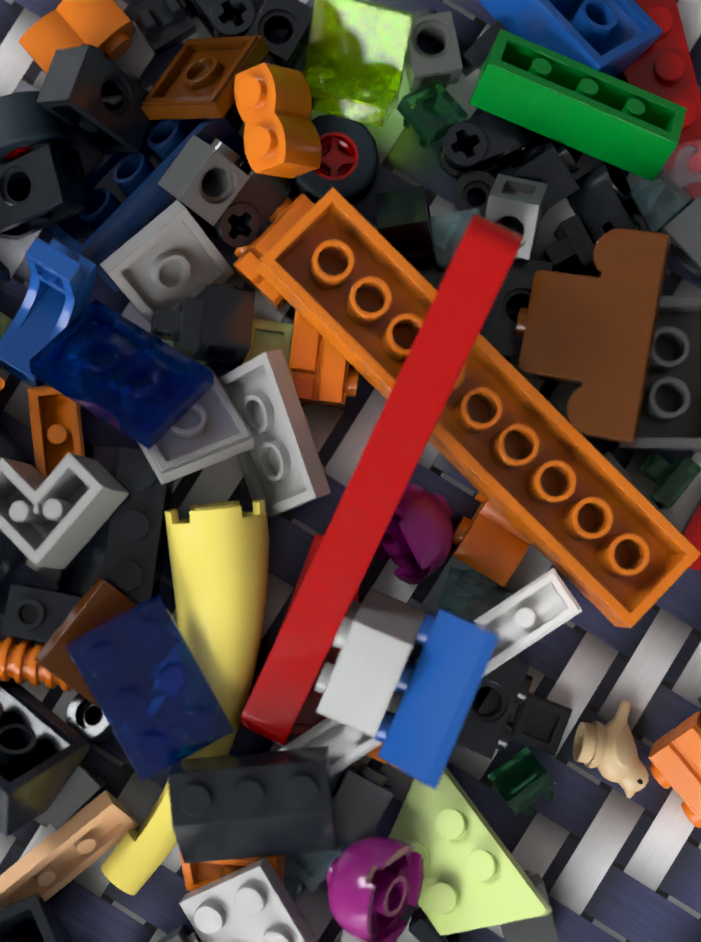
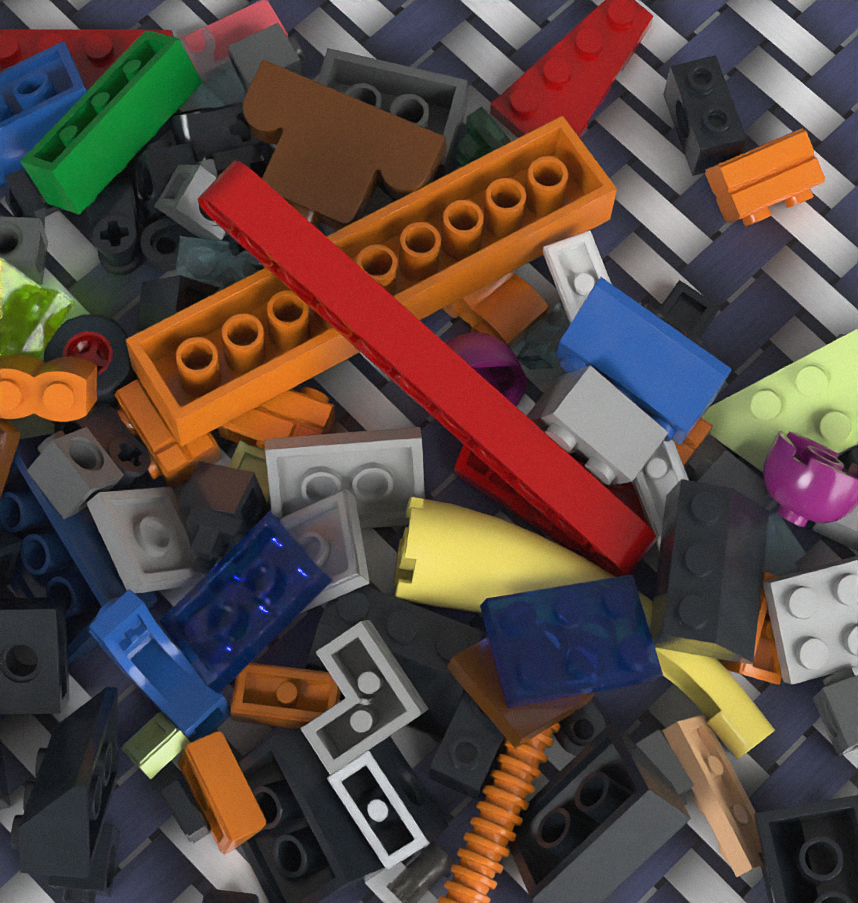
camera: 80 degrees left, 15 degrees down
clear green tile [396,80,468,148] -> none
clear green tile [487,746,556,817] -> none
tan animal [573,700,649,799] -> none

